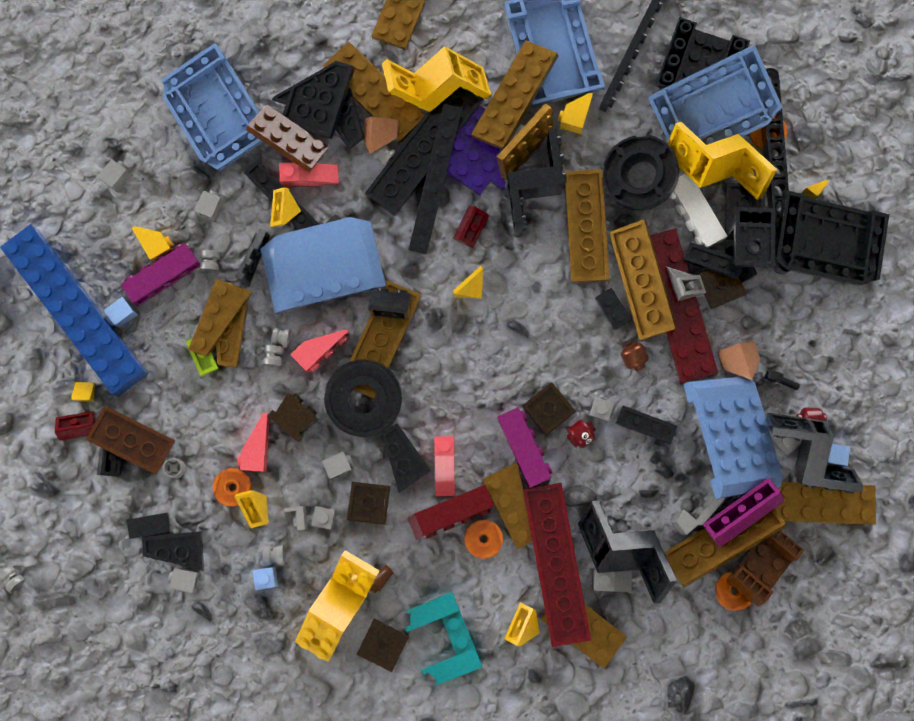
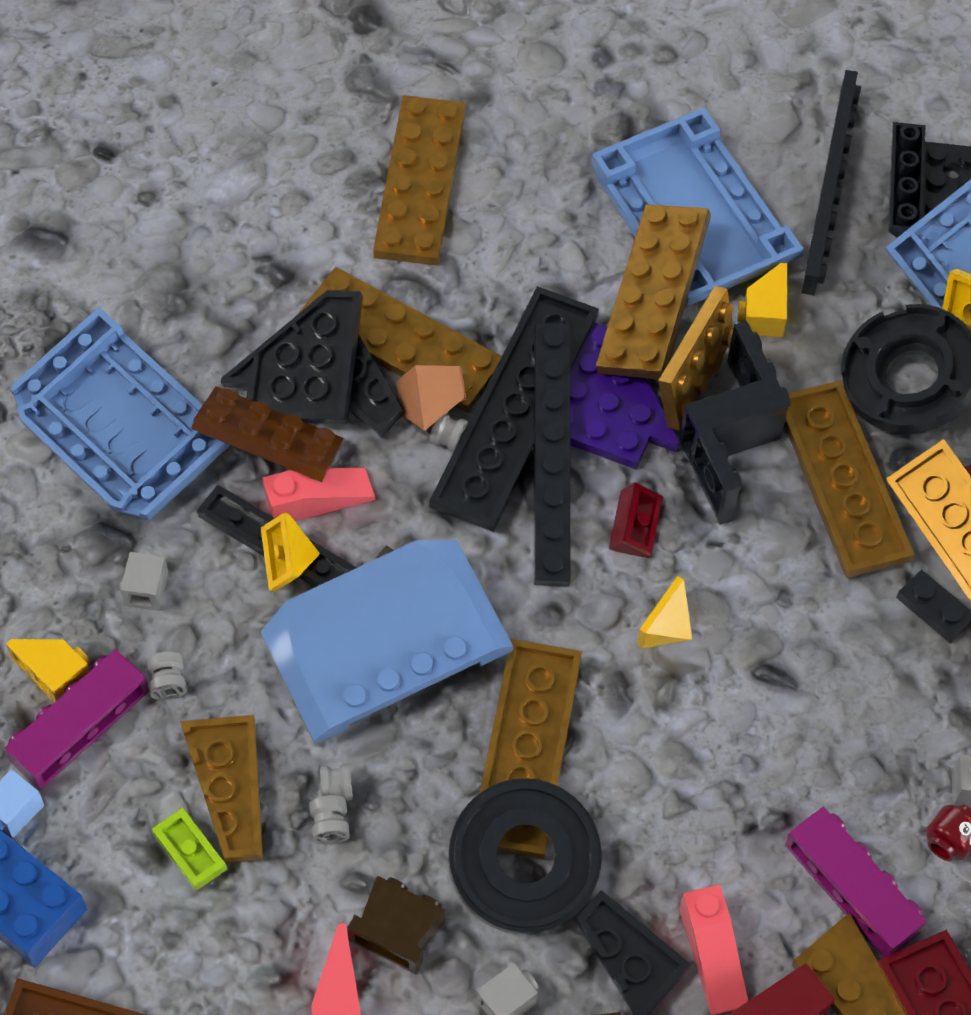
camera: 20 degrees left, 20 degrees down
pearl gold wing [188,279,253,357] -> none
black wing [235,229,270,287] -> none
coral slope [290,329,350,374] -> none
black slope [368,288,412,320] -> none
yellow bracket [382,46,491,112] -> none
dark brown plate [522,382,576,436] -> none

